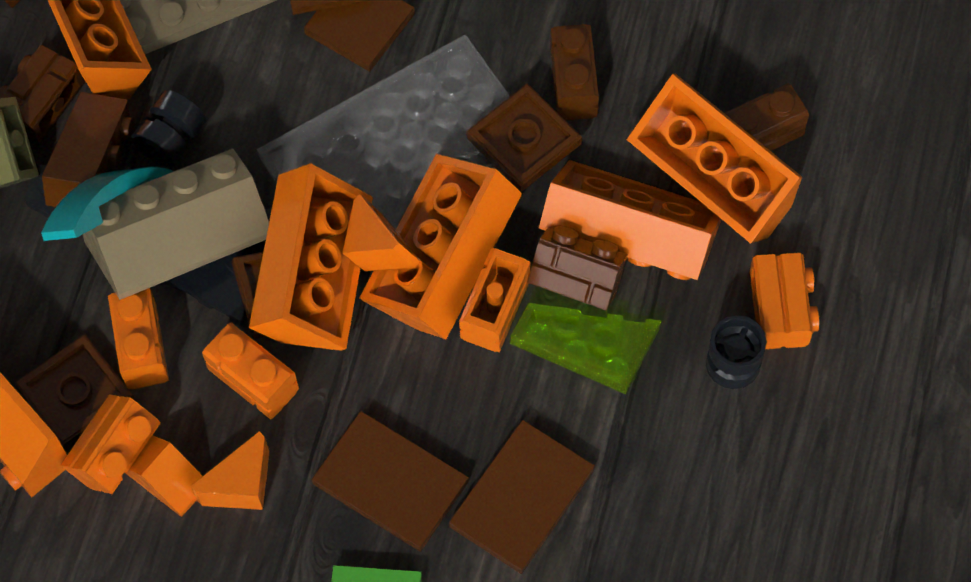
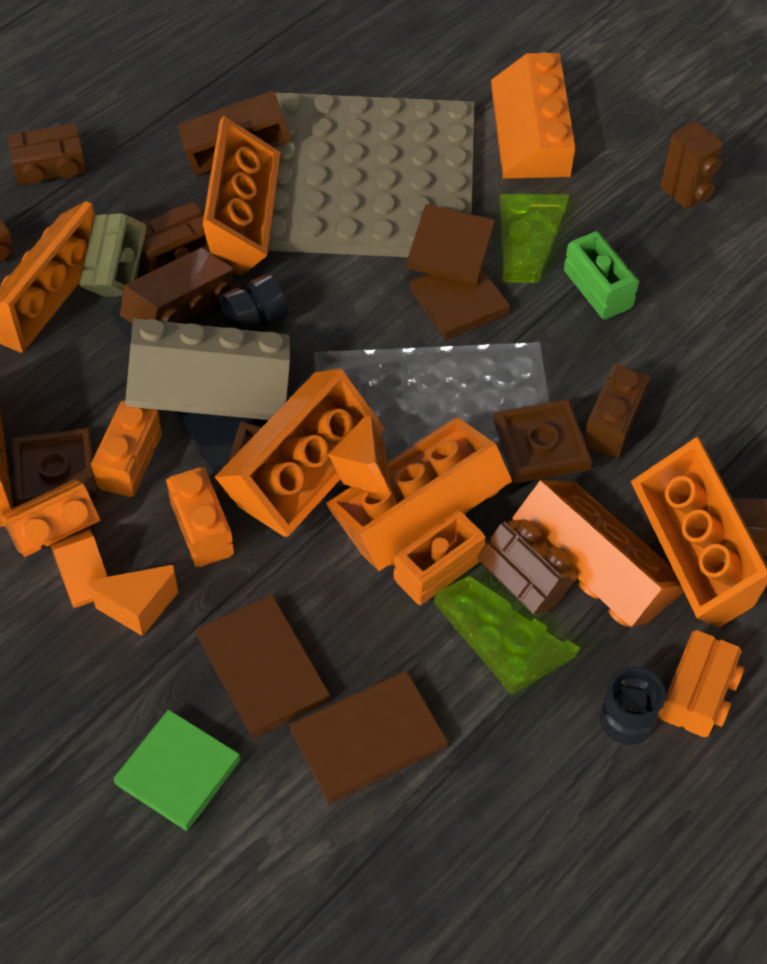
camera: 25 degrees right, 10 degrees down
teal slope [41,167,174,241] -> none

